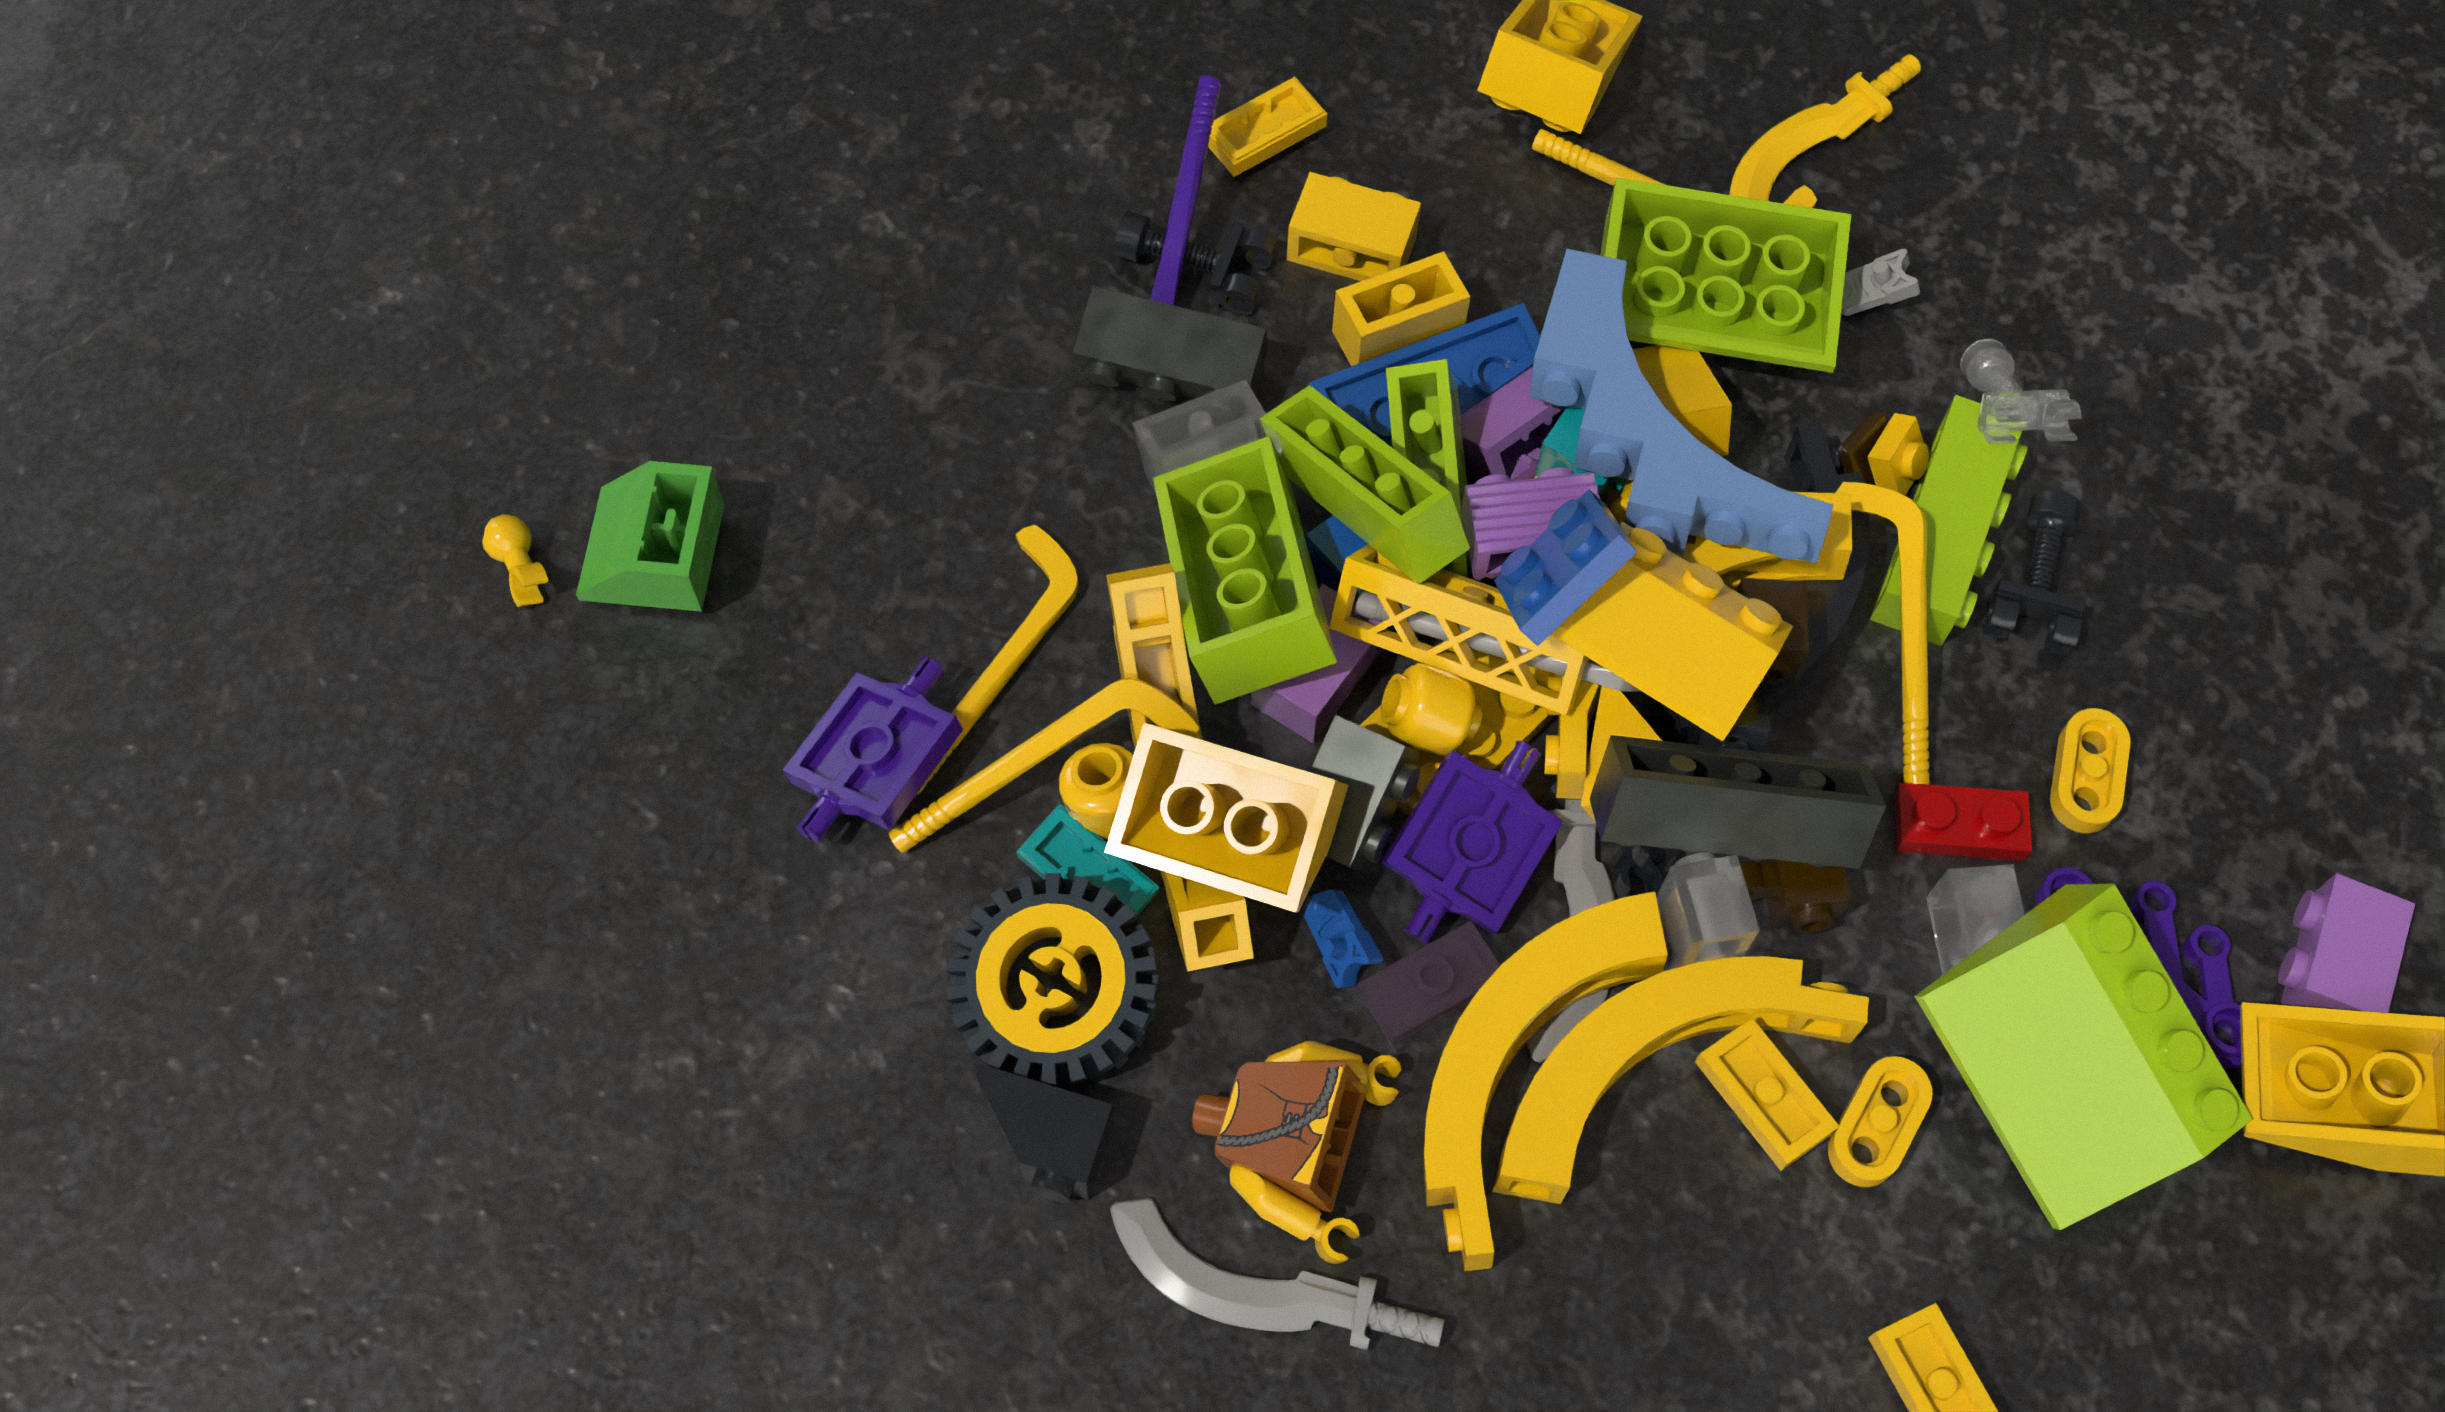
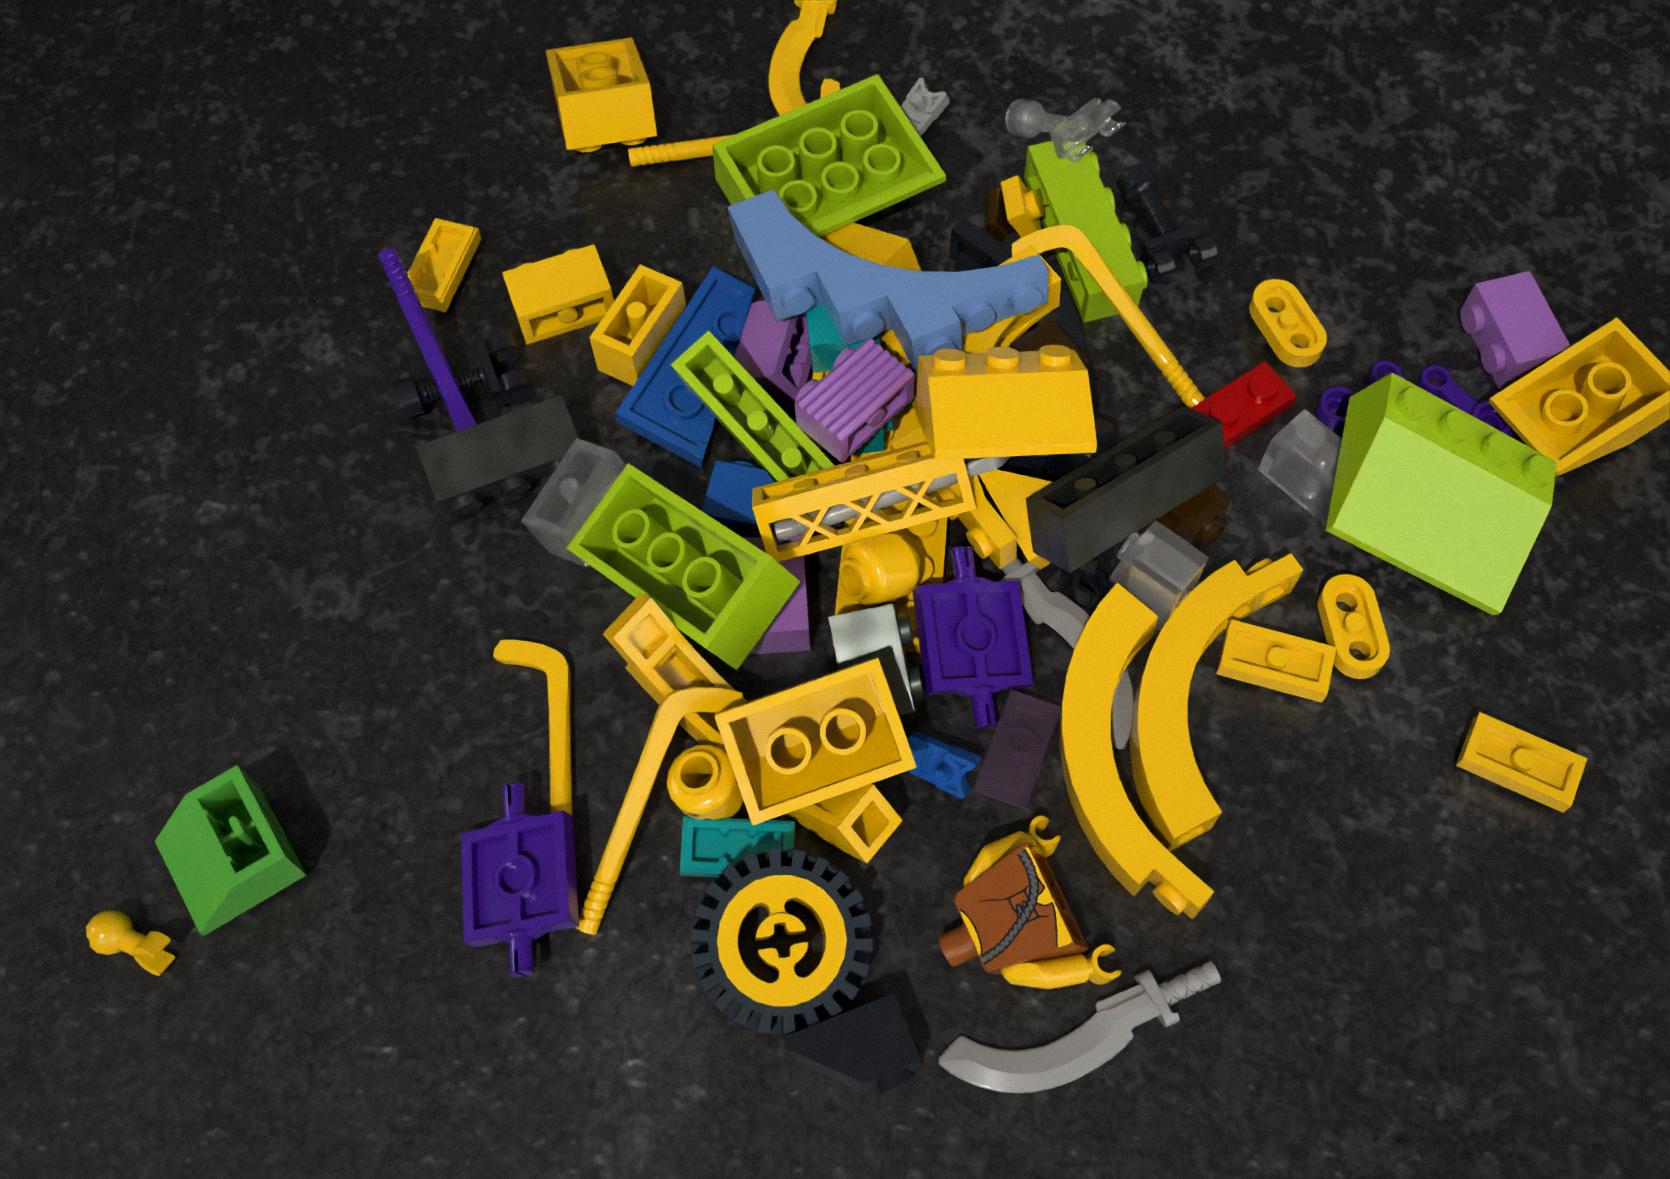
camera: 35 degrees left, 0 degrees up
lime brick [1260,385,1470,585] -> none
blue plate [1494,489,1637,646] -> none

